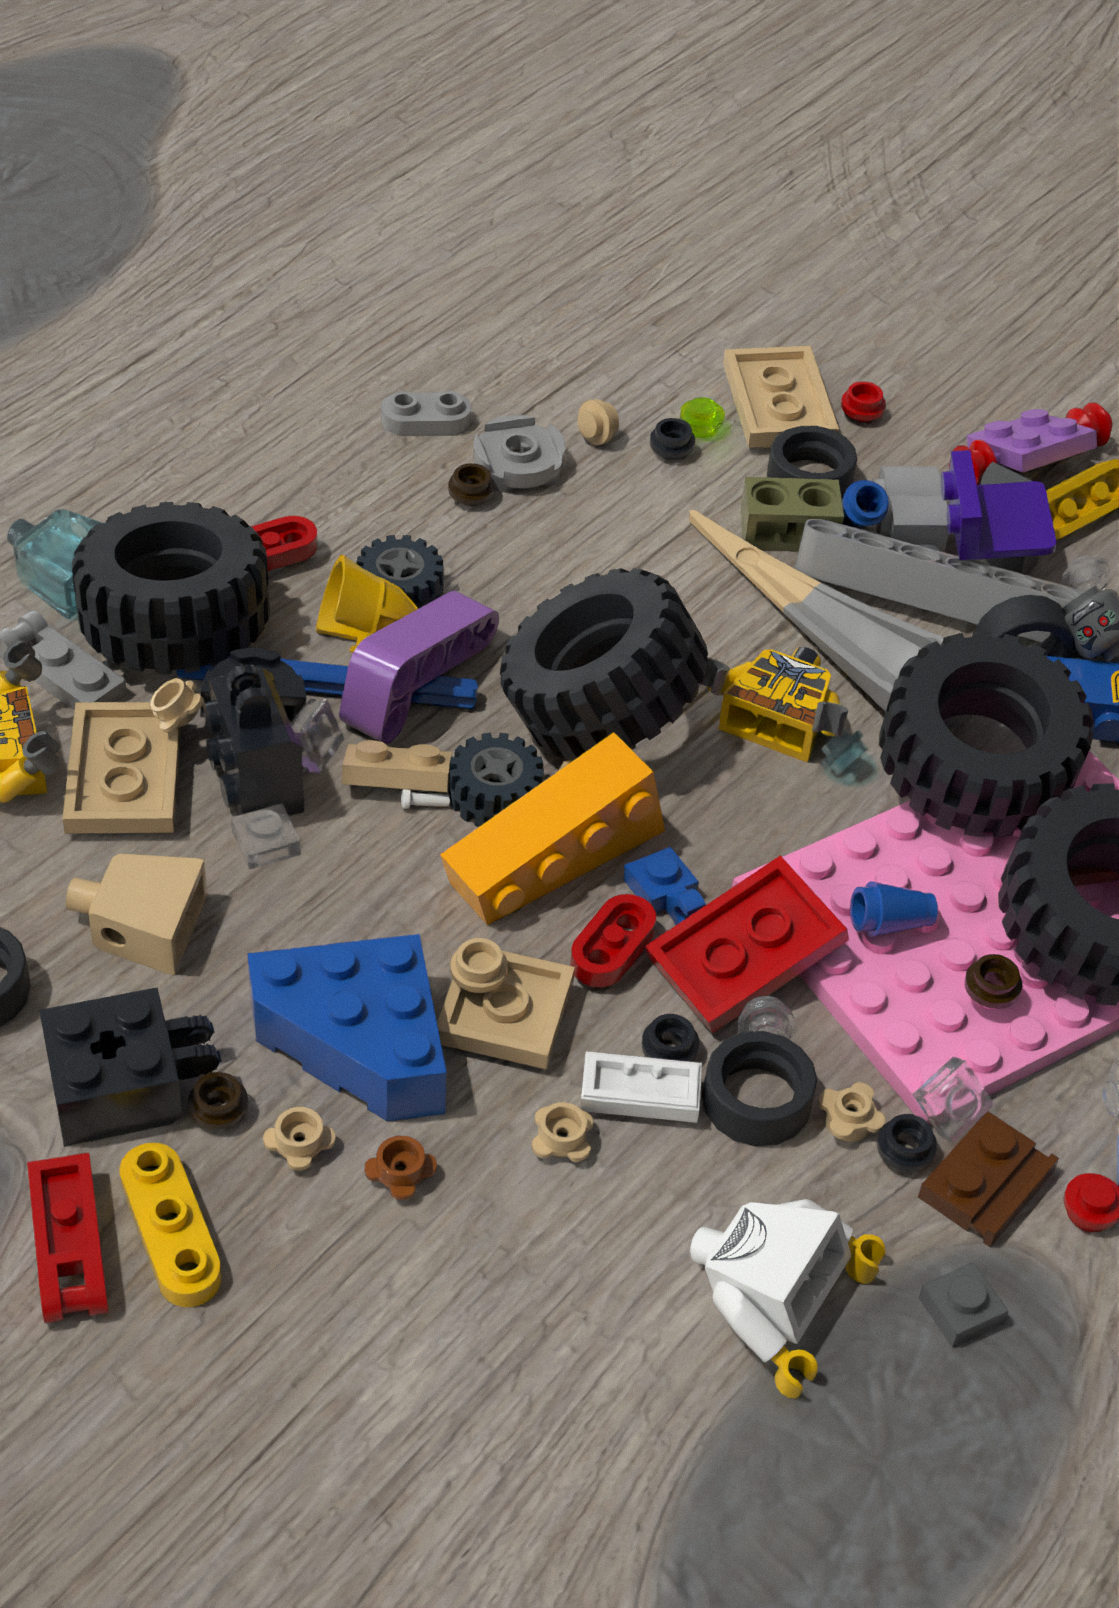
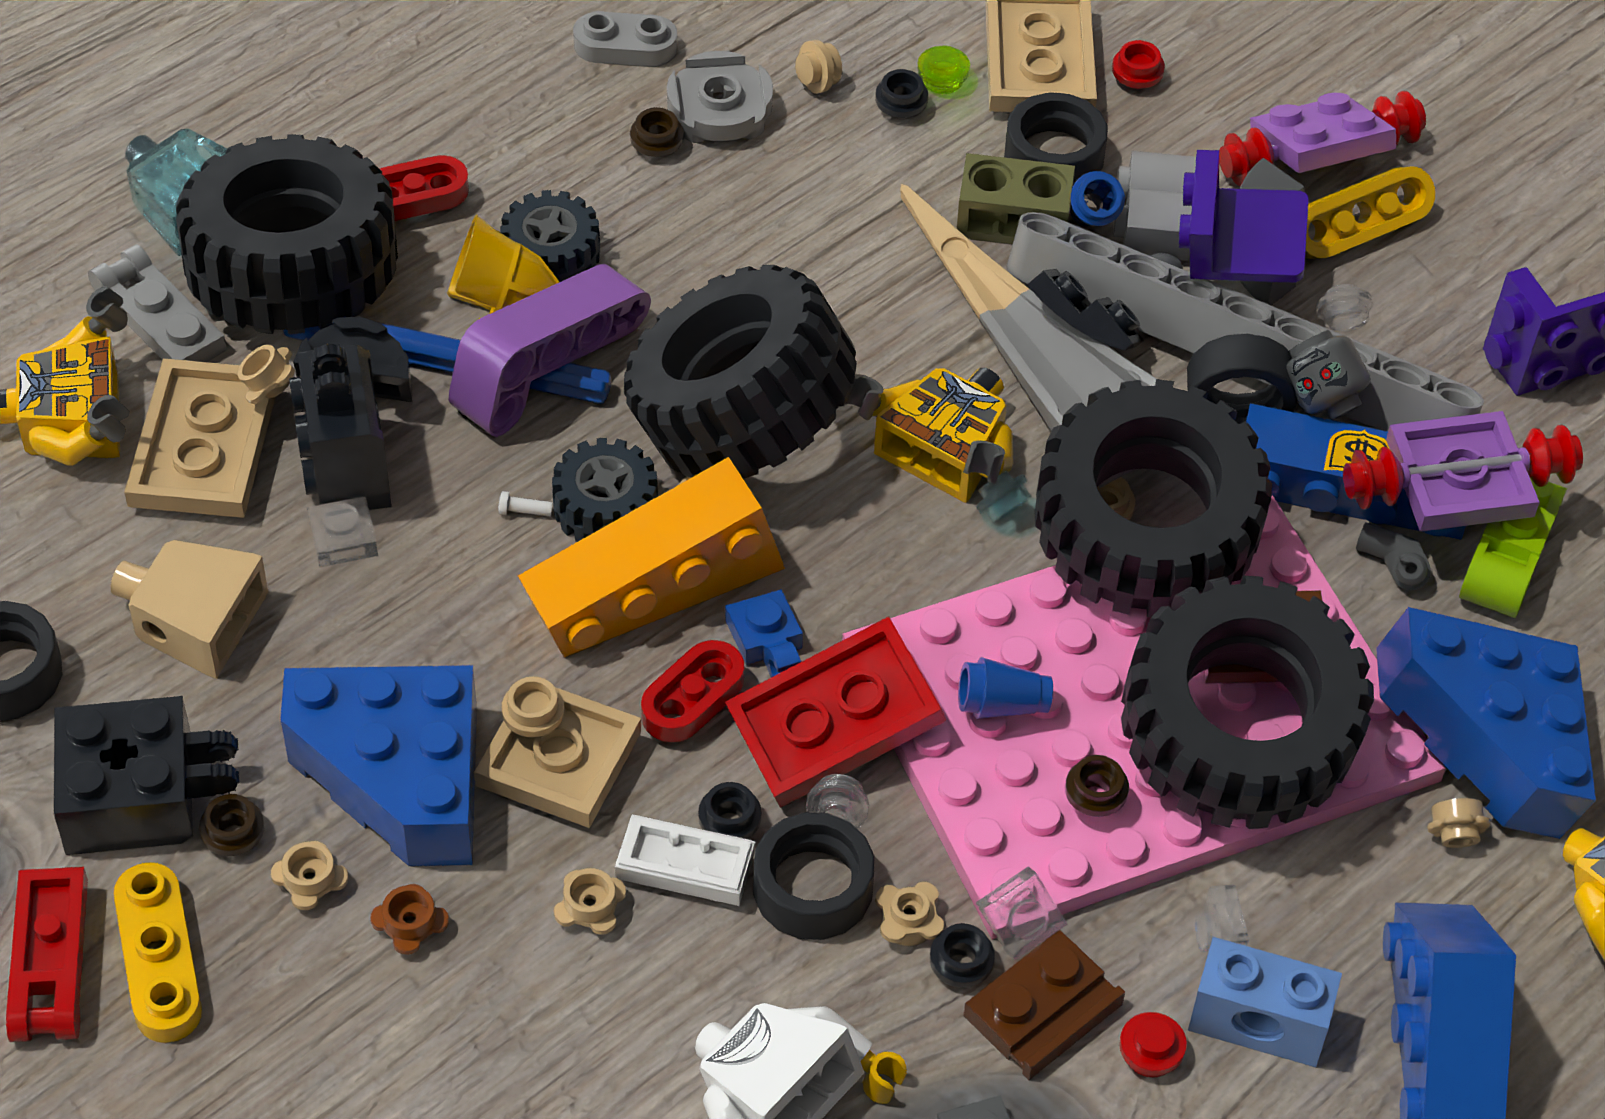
camera: 10 degrees right, 5 degrees up
clear plate [291,698,345,773] -> none
tan plate [342,740,452,792] -> none
none -> black slope [1027,269,1144,350]

